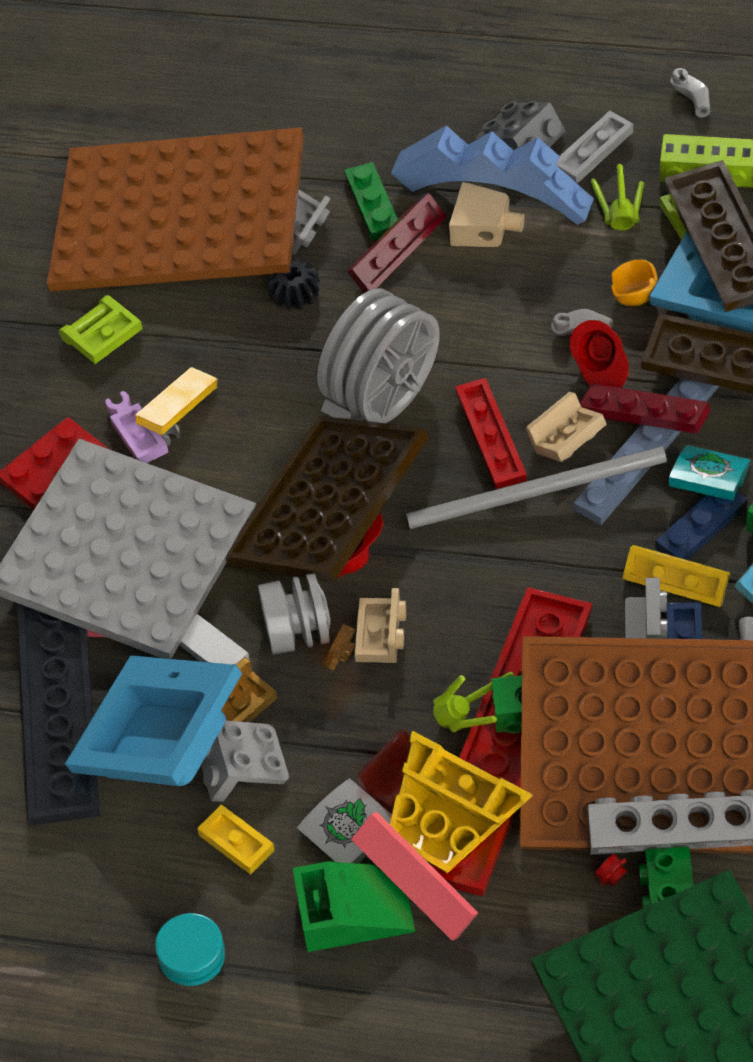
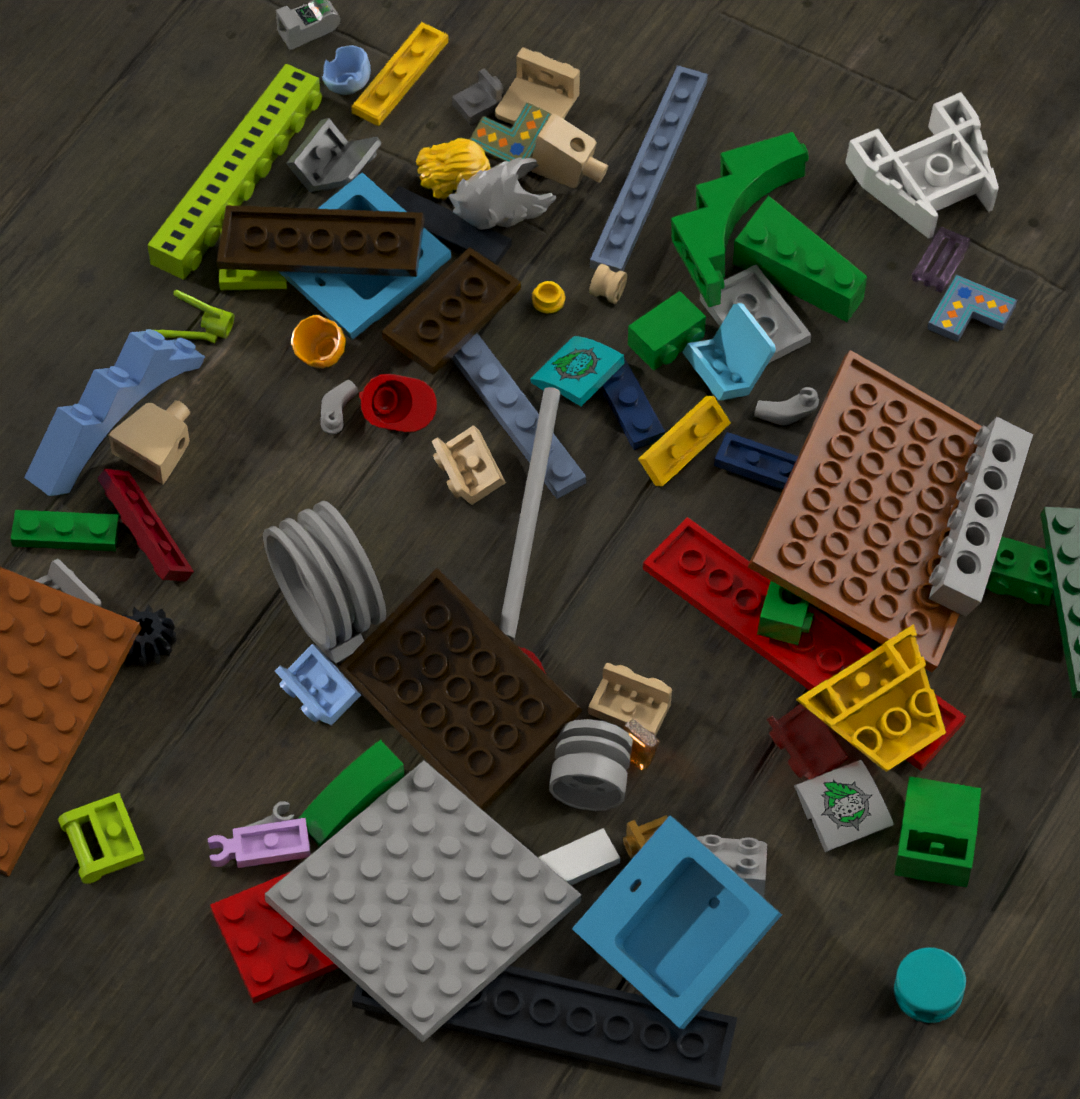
camera: 75 degrees left, 5 degrees up
yellow tile [136,367,217,435] -> none
yellow plate [197,805,275,875] -> none
coral tile [351,812,478,941] -> none
lime plant [433,672,514,732] -> none
red plate [455,378,527,490] -> none
dark grey bracket [476,101,566,150] -> none
light grey plate [556,111,633,184] -> none
dark red plate [580,383,711,434] -> none
red plate [594,854,628,887] -> none
light grey bracket [625,578,667,639] -> none
light grey arm [670,68,710,117] -> none
none -> light blue bracket [275,644,361,725]
none -> green slope [298,740,404,847]

